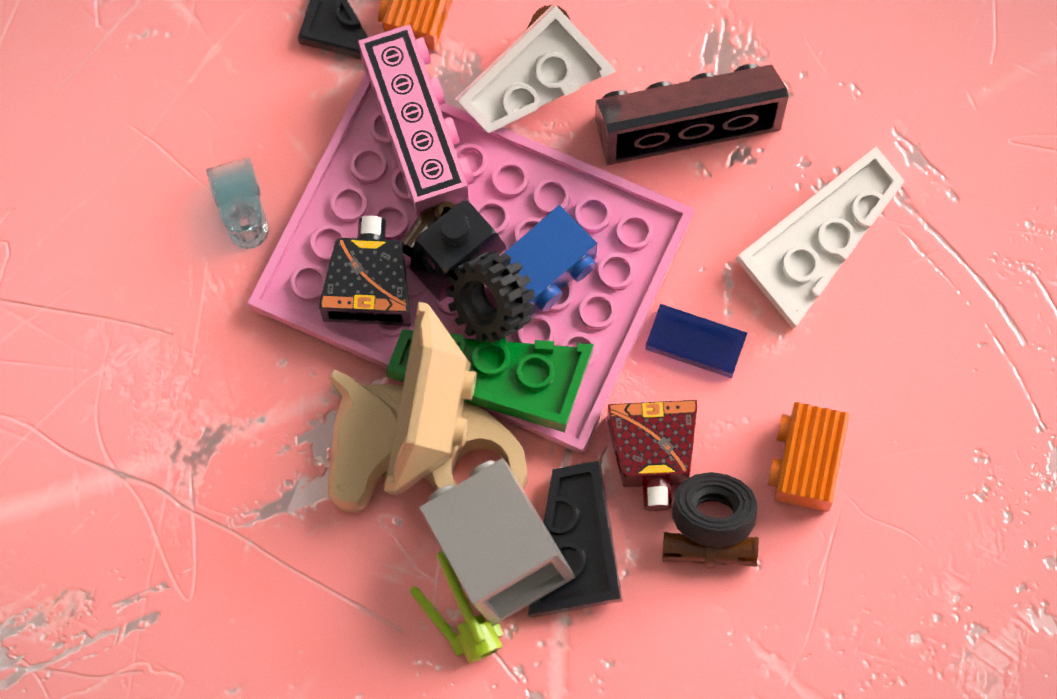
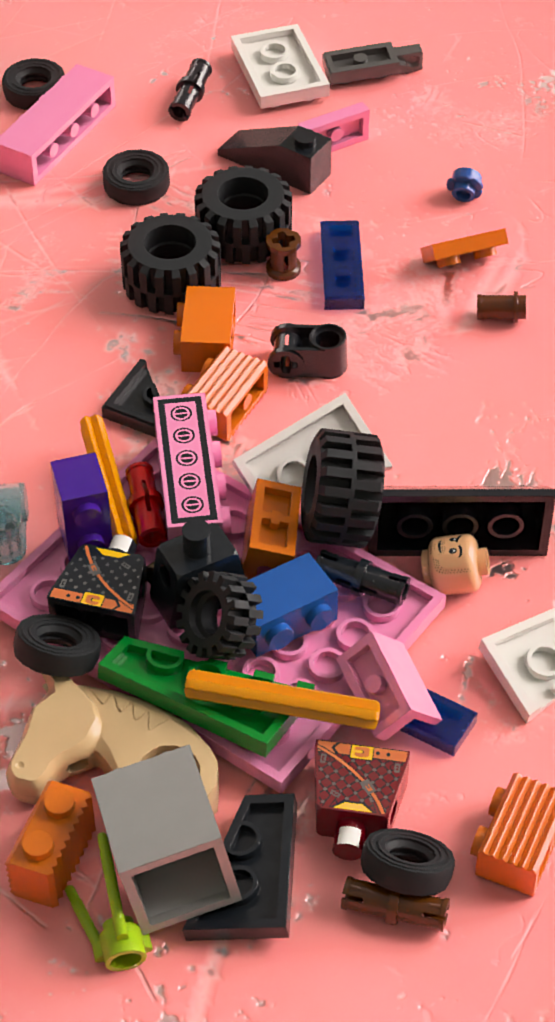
camera: 10 degrees right, 25 degrees down
tan wedge [384,302,476,495] -> none
none -> orange brick [4,780,96,908]
none -> black tyre [13,614,101,678]
none -> dark purple brick [50,452,112,562]
none -> light orange axle [80,414,138,545]
none -> red pin [125,462,167,548]
none -> light orange axle [184,669,380,730]
none -> orange hinge [241,478,301,580]
none -> black tyre [301,428,385,548]
none -> black pin [316,549,410,606]
none -> bright pink panel [336,631,442,741]
none -> light nougat head [421,534,490,595]

